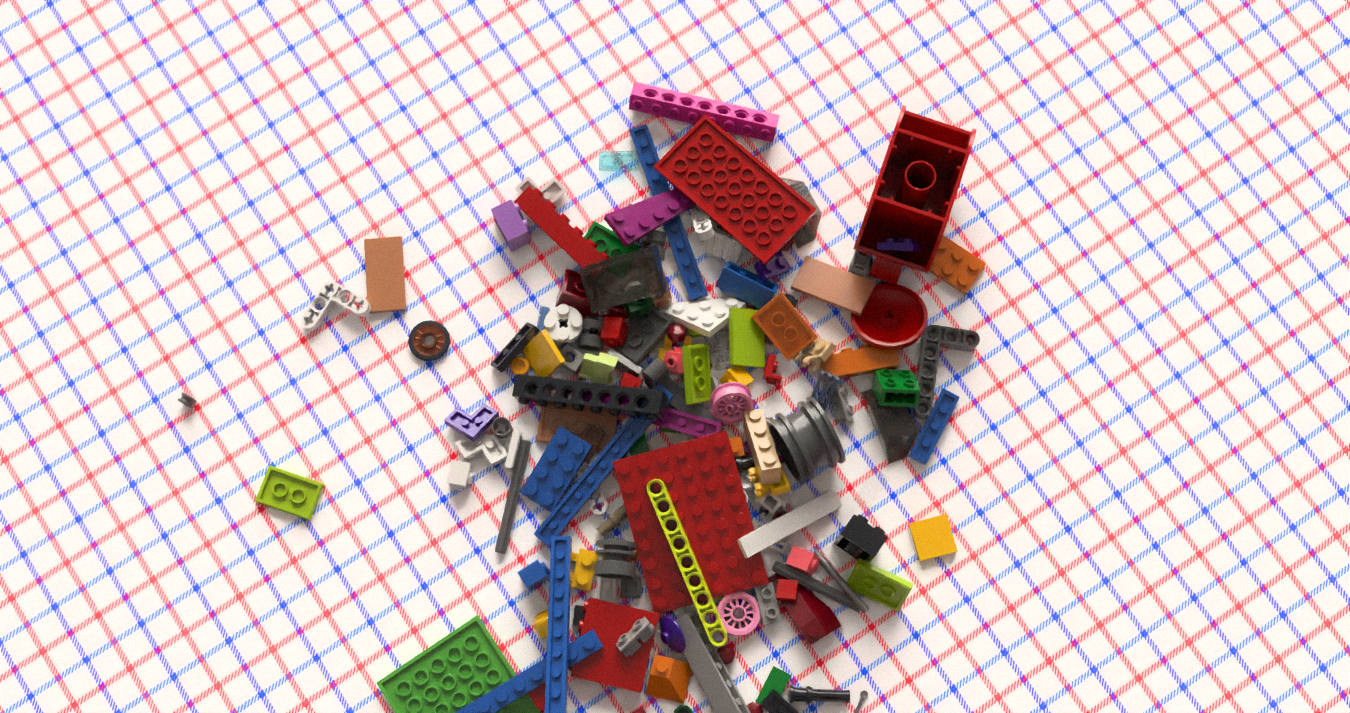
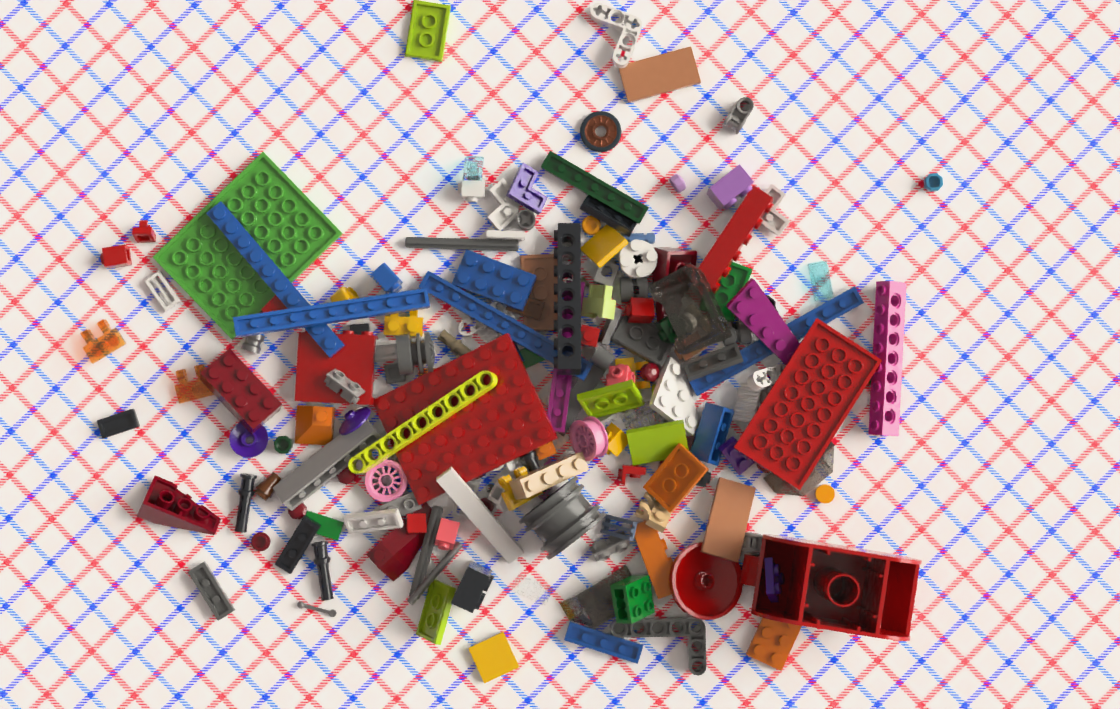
camera: 80 degrees right, 10 degrees up
none -> white tile [343,508,404,534]
none -> clear light blue plate [463,156,484,181]
none -> dark green plate [540,151,649,225]
none -> lavender tile [669,174,686,193]
none -> dark grey plate [682,343,744,382]
none -> light grey piece [722,97,754,135]
none -> light orange tile [815,484,835,504]
none -> dark azure tile [923,173,943,192]

